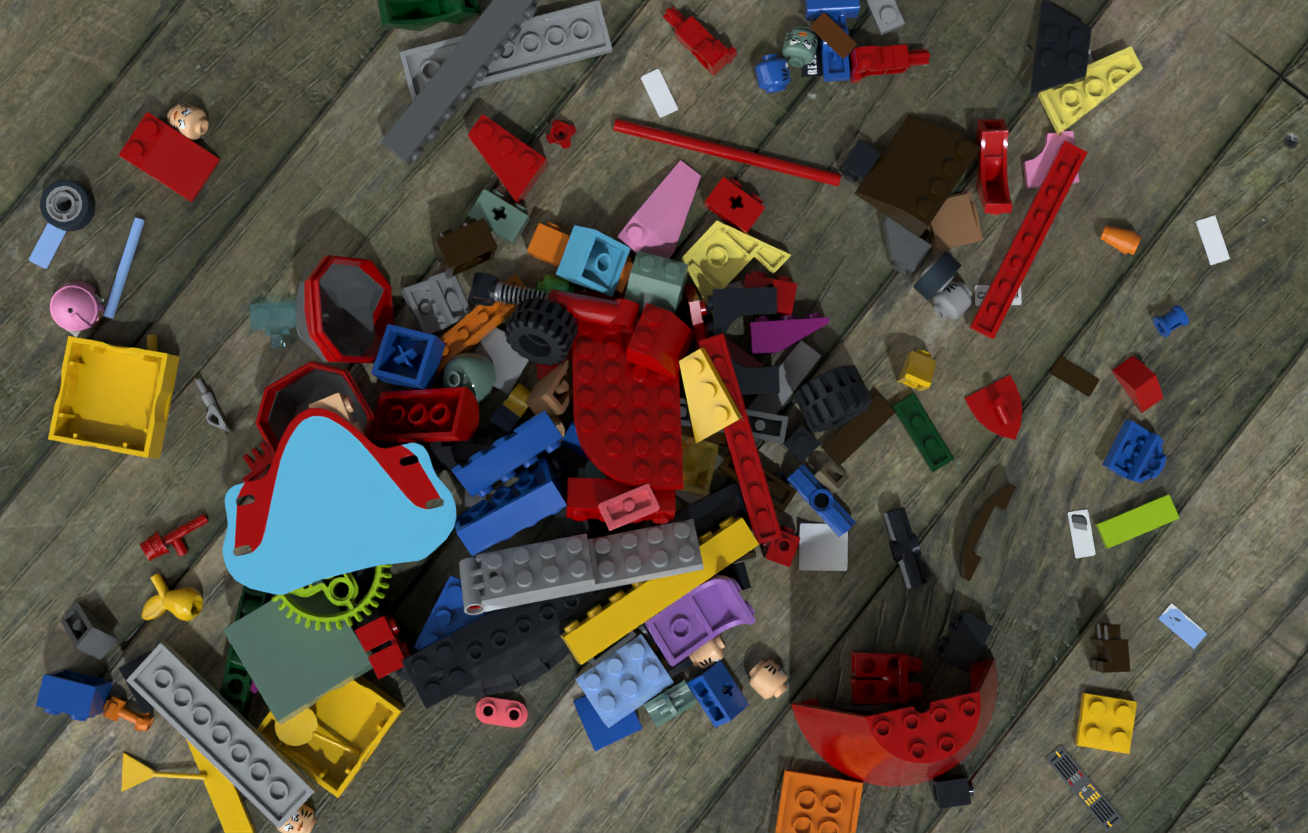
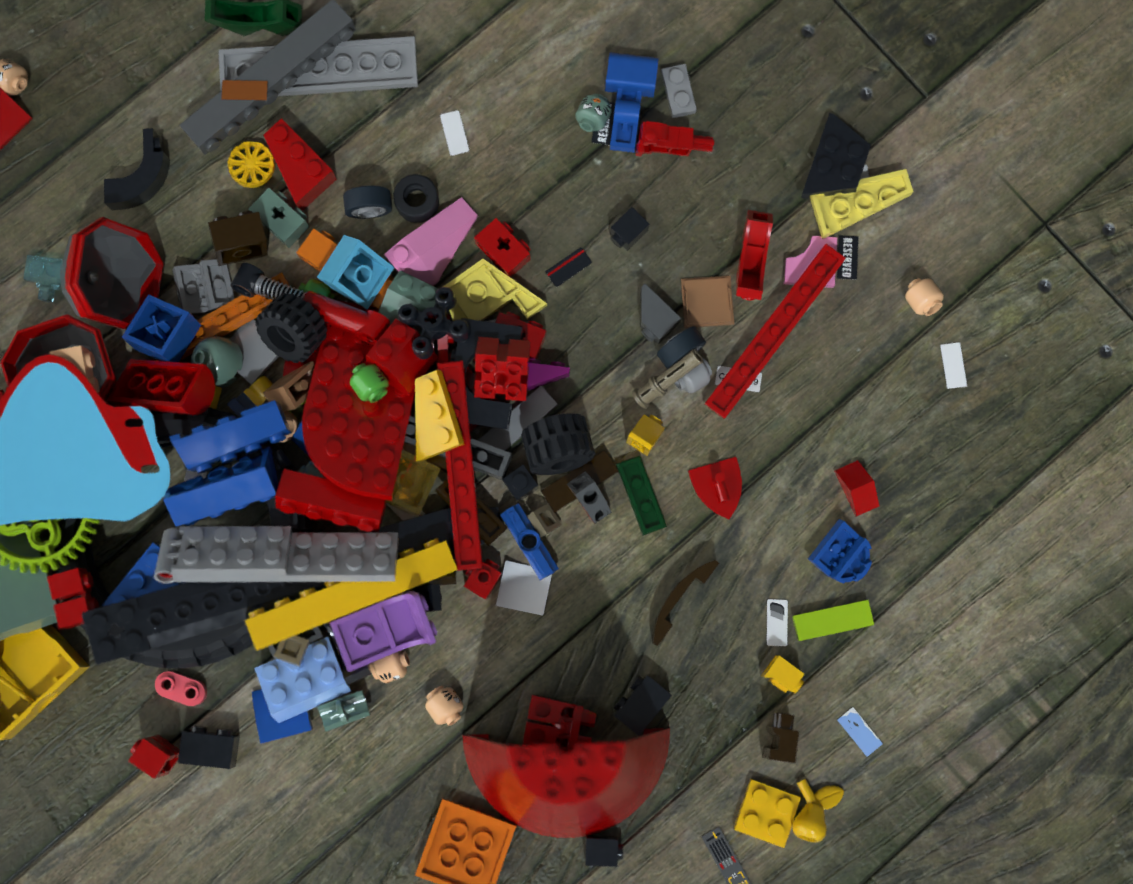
camera: 10 degrees right, 5 degrees down
red plate [547,120,576,149] -> none
coral plate [598,483,660,531] -> none
red piece [613,118,841,187] -> none
red piece [663,7,737,76] -> none
blue brick [686,660,749,728] -> none
blue head [755,54,791,93] -> none
reddish brown sticker [810,13,857,59] -> none
dark brown slope [854,115,981,238] -> none
black piece [882,507,928,589] -> none
dark brown sticker [1050,356,1099,397] -> none
orange cone [1100,225,1142,255] -> none
blue bush [1153,305,1189,337] -> none
none -> black arch [104,128,170,210]
none -> red piece [128,735,179,779]
none -> black brick [178,726,240,769]
none -> dark orange sticker [222,80,268,100]
none -> yellow wheel [228,141,275,188]
none -> dark tan plate [274,636,310,667]
none -> black wheel [343,185,392,219]
none -> bright green head [349,363,389,403]
none -> black tyre [393,174,440,223]
none -> black gear [398,287,471,360]
none -> red brick [474,337,530,401]
none -> black sticker [546,248,592,287]
none -> dark grey leg [567,471,612,524]
none -> dark tan pin [632,350,703,409]
none -> yellow window [761,655,804,694]
none -> yellow piece [792,779,844,843]
none -> black sticker [837,235,858,280]
none -> light nougat head [905,278,944,316]

